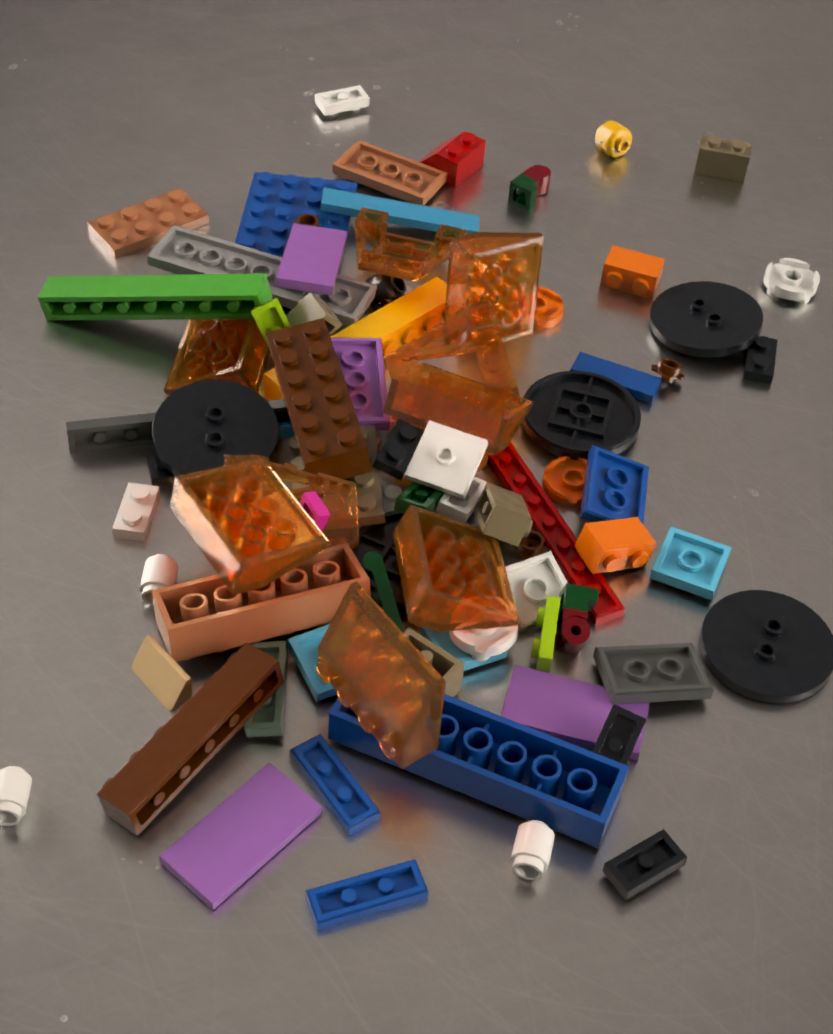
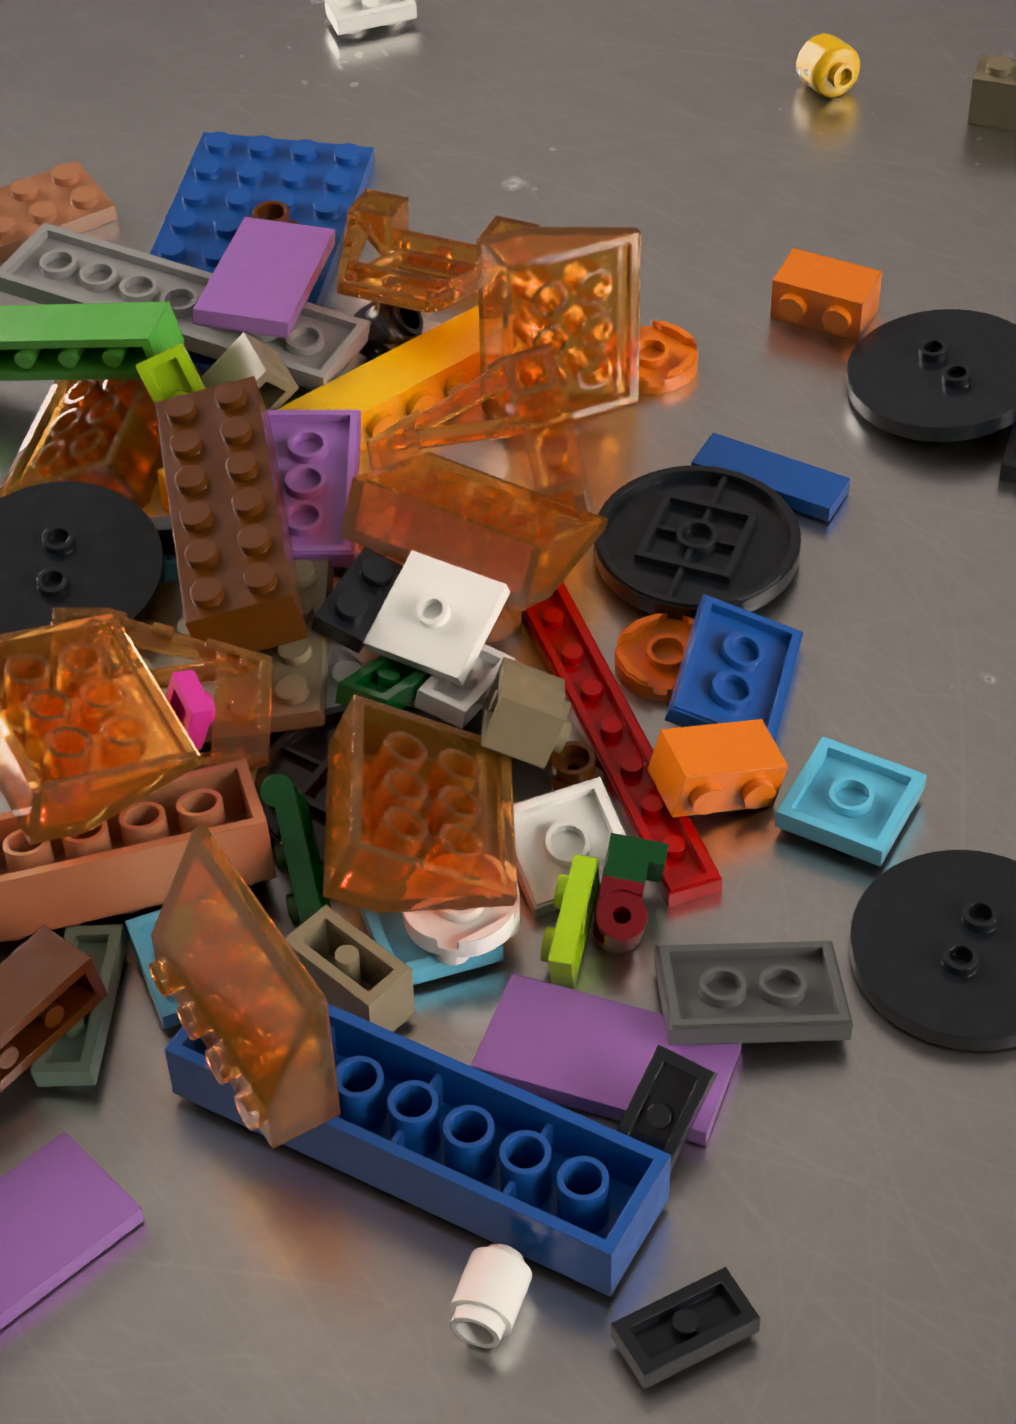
camera: 10 degrees right, 0 degrees up
blue tile [290,734,380,836] -> none
blue tile [306,859,429,931] -> none
dark azure tile [320,187,480,239] -> none
nougat plate [332,140,447,205] -> none
red slope [419,131,486,189] -> none
dark green leg [508,165,551,211] -> none
reddish brown plate [651,358,685,383] -> none

